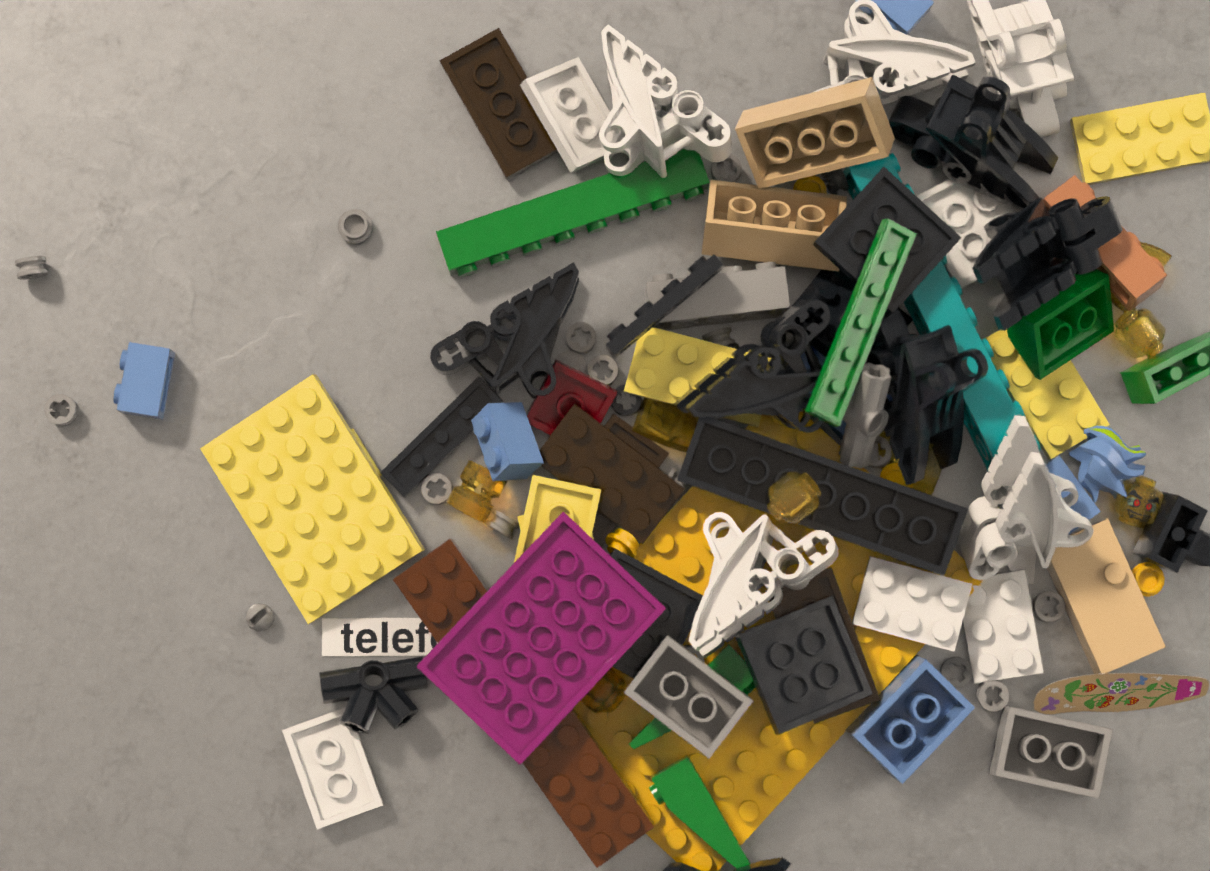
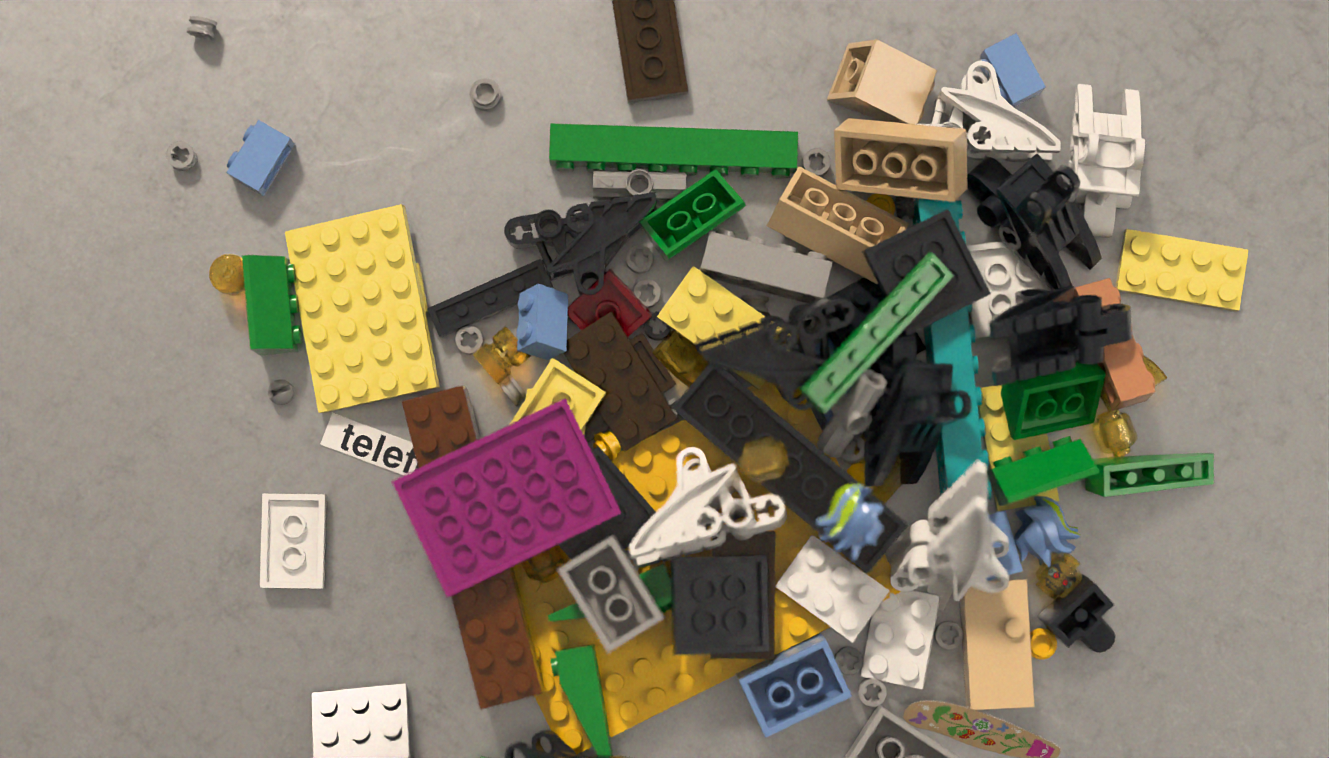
camera: 20 degrees right, 0 degrees up
black piece [319,657,428,734] -> none
white plate [520,57,614,173] -> none
white piece [599,25,732,178] -> none
black plate [606,254,723,359] -> none
none -> clear yellow head [209,253,245,296]
none -> green slope [242,255,302,356]
none -> light grey piece [593,169,686,200]
none -> green slope [640,169,746,262]
none -> medium blue hair [816,484,883,560]
none -> tan slope [827,39,937,124]
none -> green slope [987,436,1100,506]

